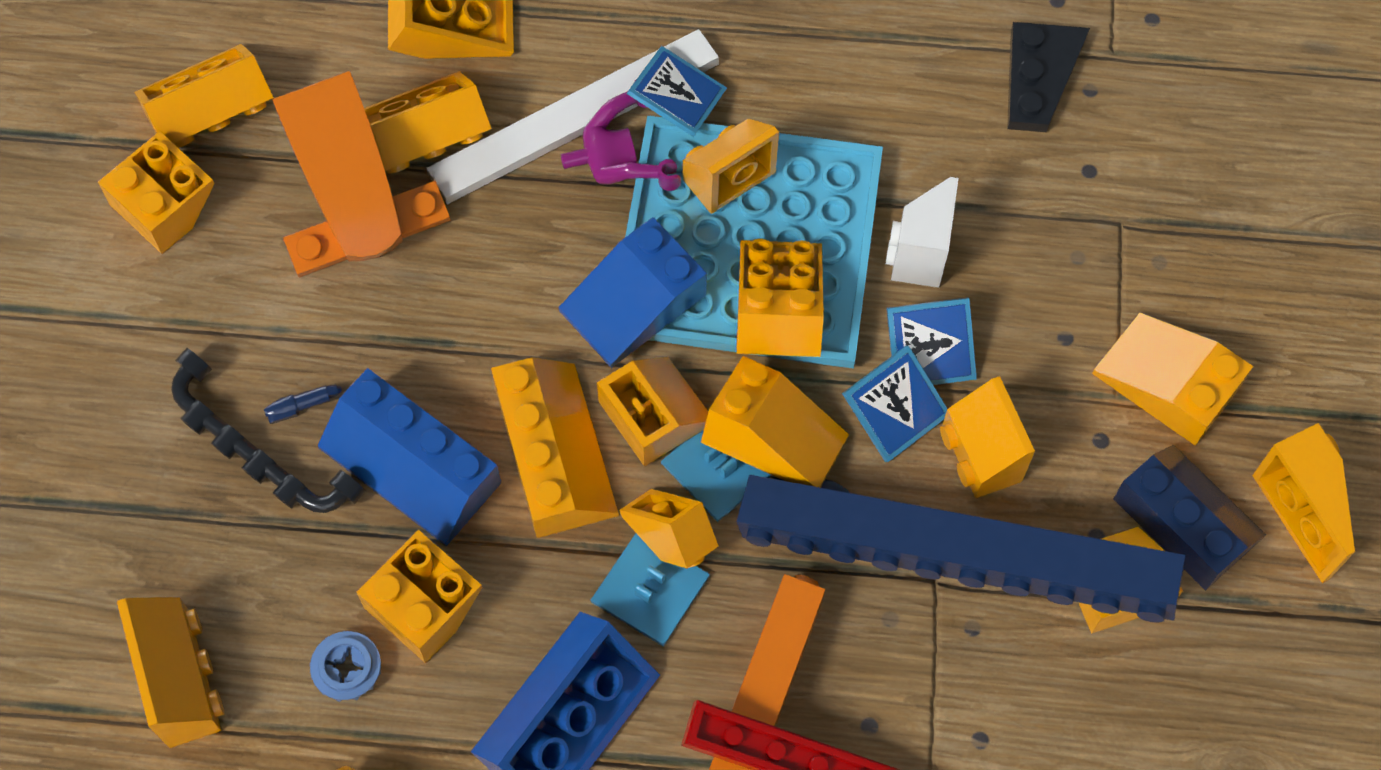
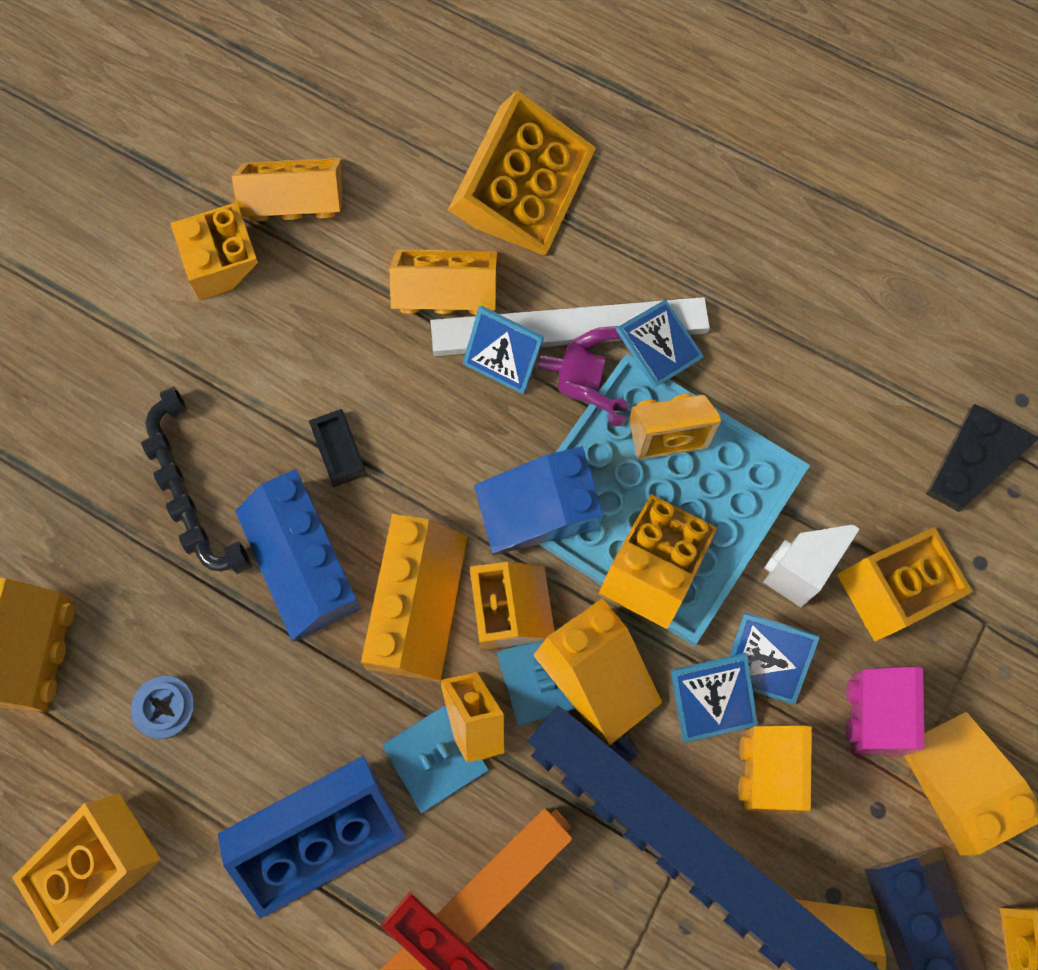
camera: 25 degrees right, 5 degrees up
dark blue piece [264,384,342,424] -> none
orange slope [272,71,451,278] -> none
light orange slope [356,529,482,664] -> none
none -> black tile [309,409,367,487]
none -> piece [462,306,545,395]
none -> light orange slope [837,527,973,642]
none -> dark pink slope [846,667,925,757]

